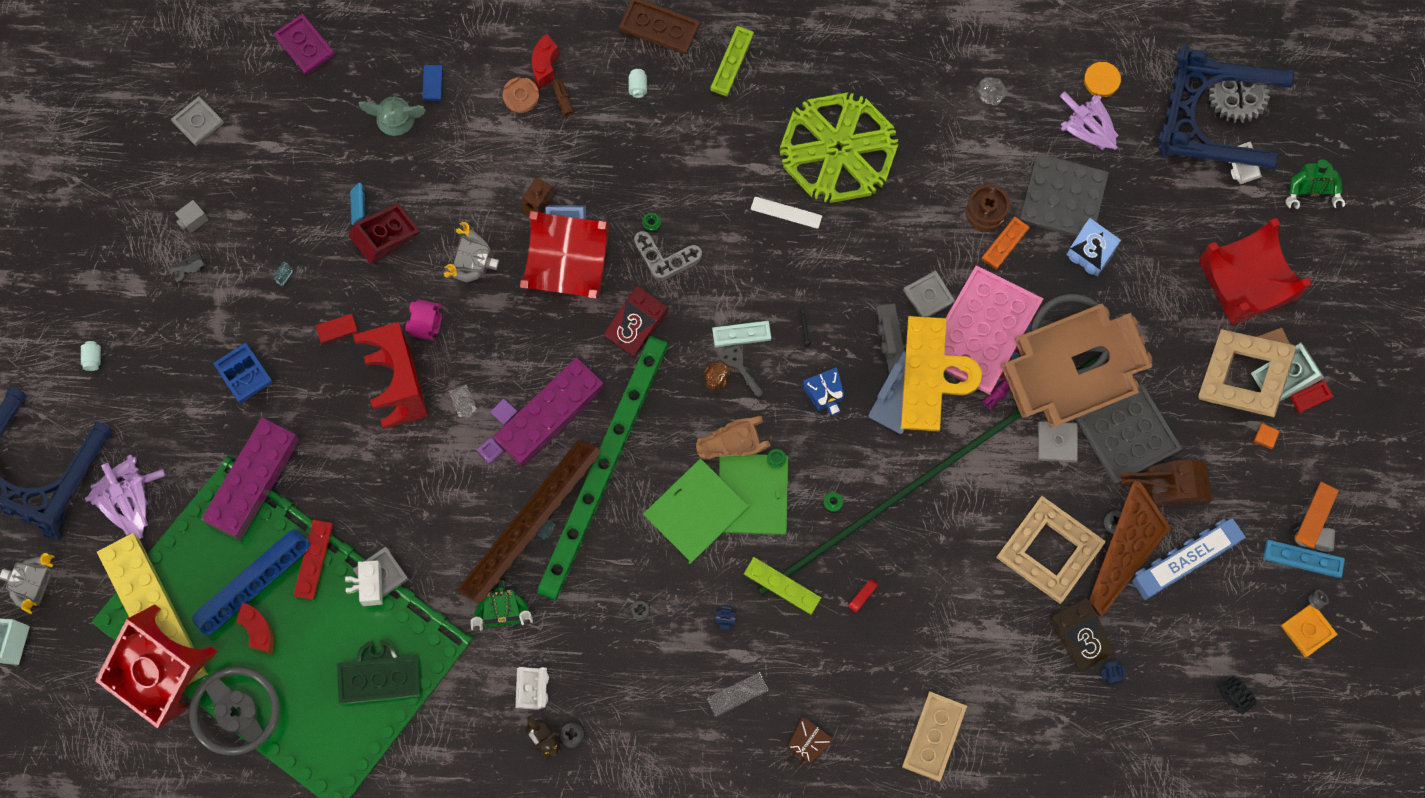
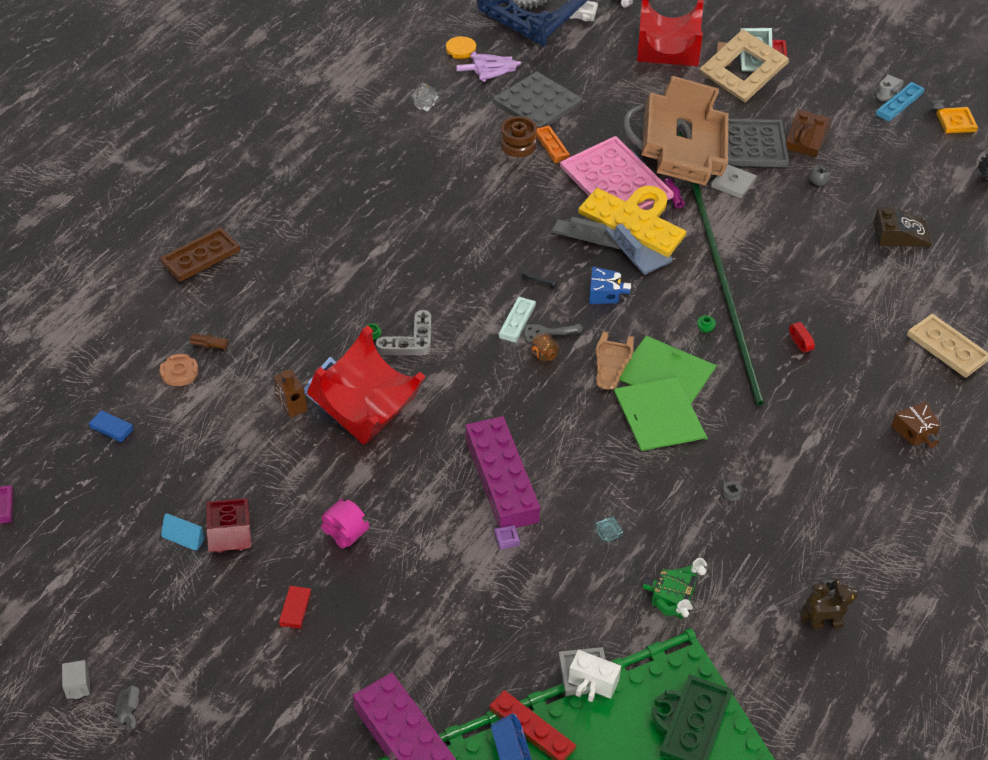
camera: 60 degrees left, 25 degrees down
blue bracket [213,342,273,404] -> none
clear light blue tile [273,261,293,286] -> none
red piece [353,322,428,429] -> none
sand green helmet [359,96,425,136] -> none
light grey torso [444,222,500,283] -> none
clear brick [449,385,477,417] -> none
reddish brown plate [456,440,601,605] -> none
medium lavender tile [490,399,518,426] -> none
white bracket [516,667,549,710] -> none
red brick [532,34,559,89] -> none
green beam [537,335,669,601] -> none
dark red slope [604,286,668,357] -> none
light aqua brick [629,69,647,98] -> none
clear tile [706,672,769,717] -> none
lime plate [711,26,754,97] -> none
dark blue gear [715,605,736,630] -> none
lime plate [743,557,821,615] -> none
white sticker [751,197,822,228] -> none
green plate [767,449,786,468] -> none
lime plate [780,92,898,203] -> none
light grey plate [903,271,955,317] -> none
tan plate [996,496,1106,604] -> none
light blue slope [1067,218,1121,276] -> none
dark orange wing [1089,480,1171,617] -> none
dark blue gear [1101,661,1127,684] -> none
brick [1132,518,1246,600] -> none
orange tile [1253,423,1279,449] -> none
orange tile [1295,482,1339,548] -> none

